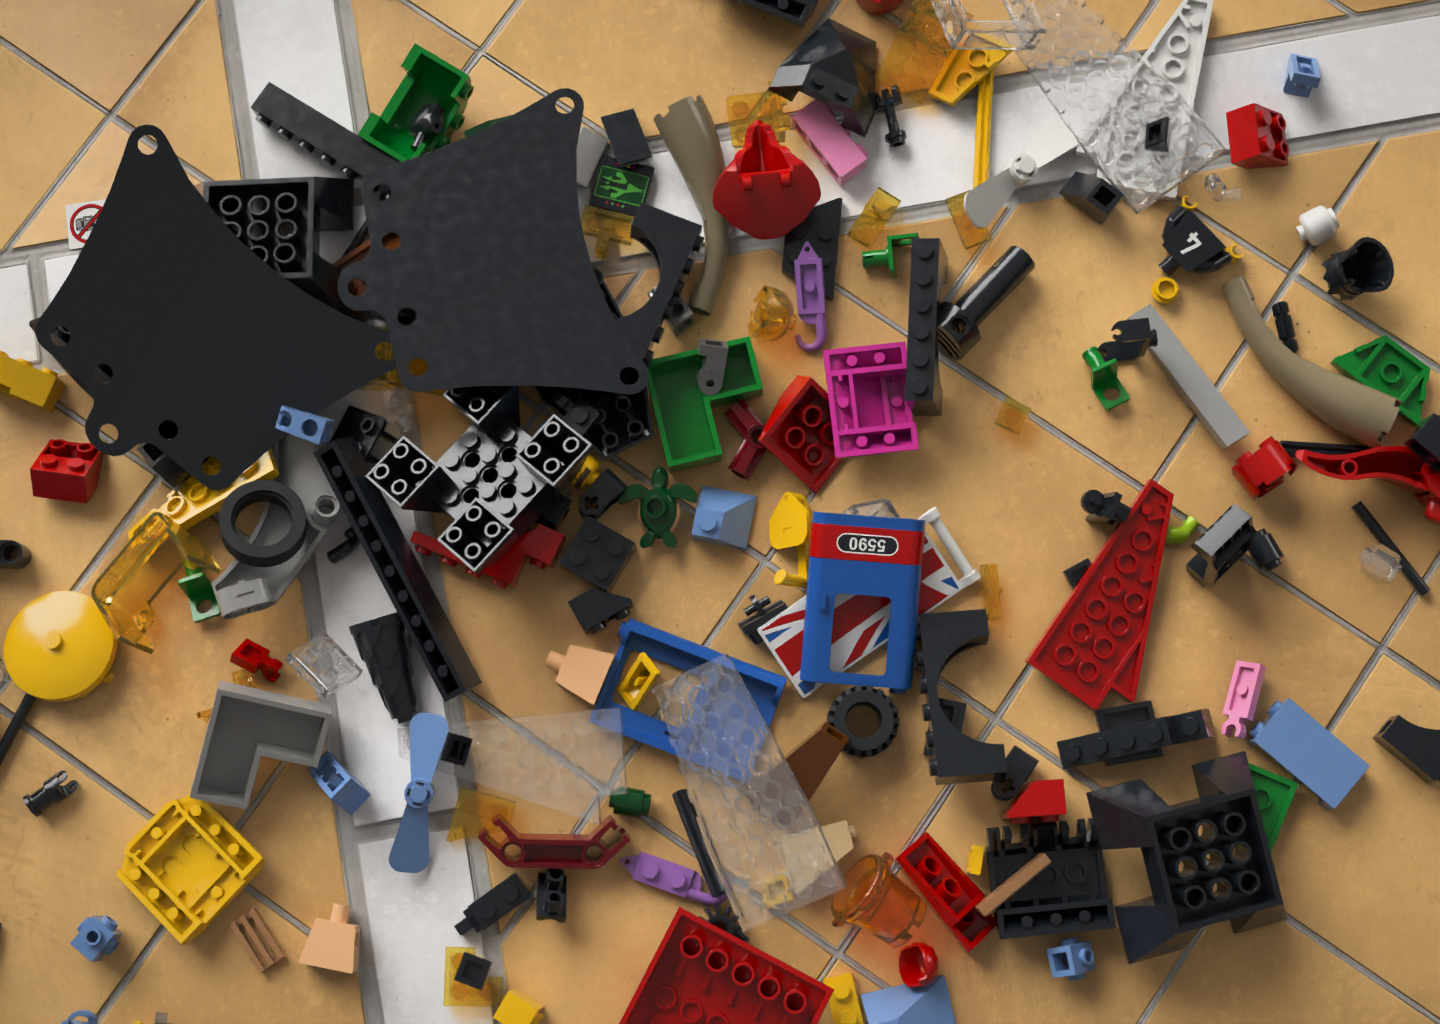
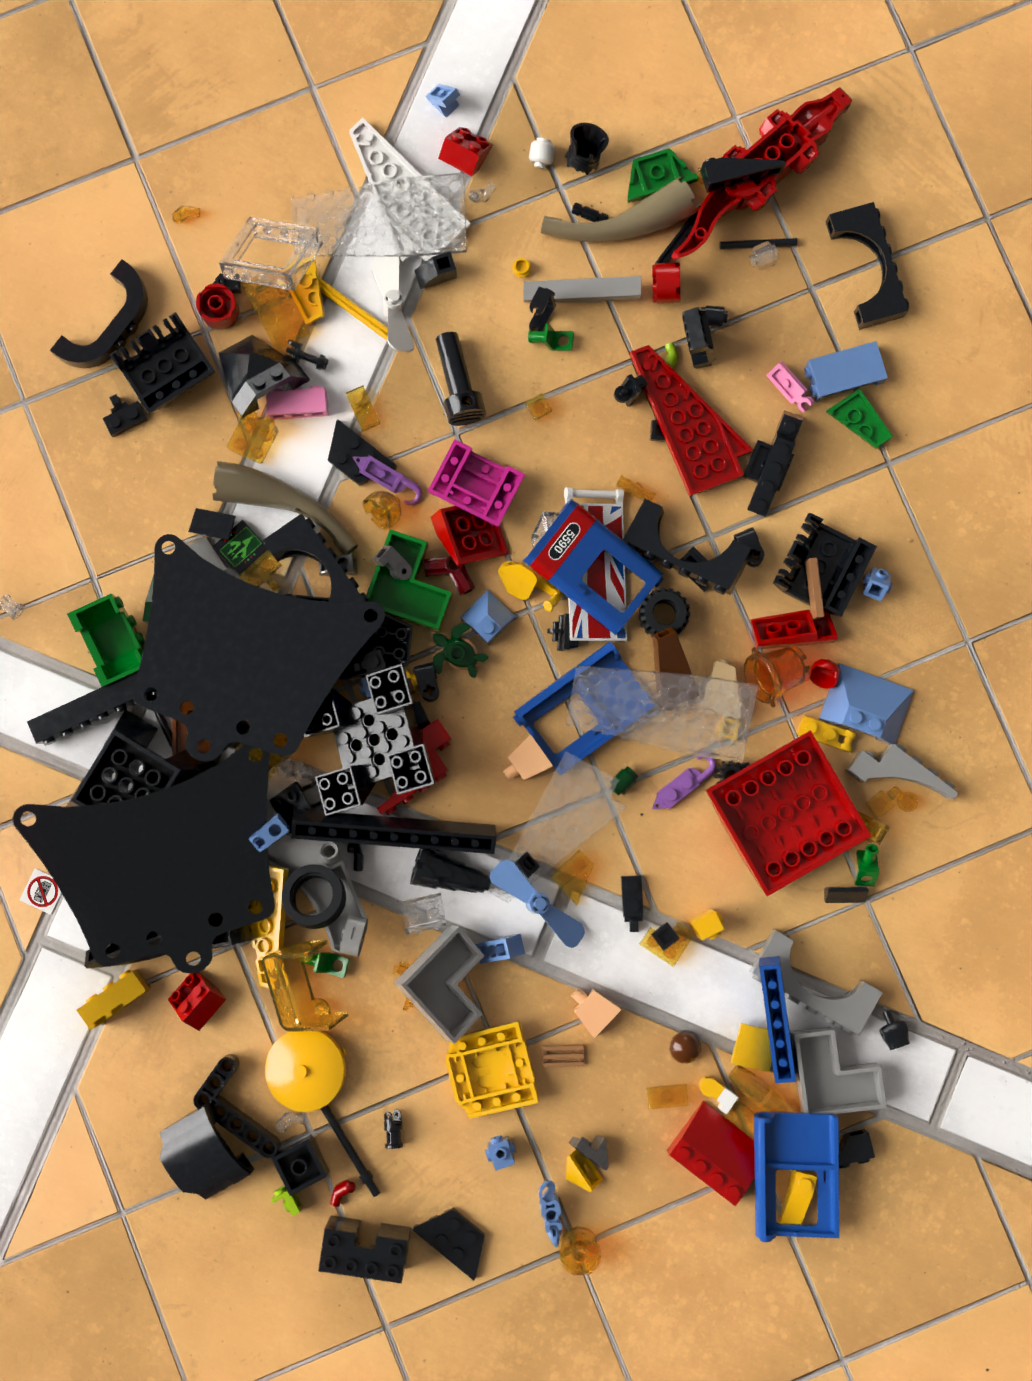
camera: 60 degrees left, 5 degrees up
red plate [230,638,283,683] -> none
black piece [410,103,446,152] -> none
dark red piece [477,812,630,869] -> none
black hips [536,868,567,923] -> none
black brick [559,515,637,593] -> none
black slope [568,588,634,635] -> none
yellow slope [617,652,660,711] -> none
black axle [672,789,727,898] -> none
red animal [712,120,821,240] -> none
green bracket [862,233,920,278] -> none
black arch [905,238,948,416] -> none
clear yellow plate [945,190,991,250] -> none
yellow tile [966,845,984,876] -> none
red slope [1001,779,1067,825] -> none
black slope [1086,751,1287,964] -> none
black slope [1144,116,1171,152] -> none
black torso [1158,195,1244,276] -> none

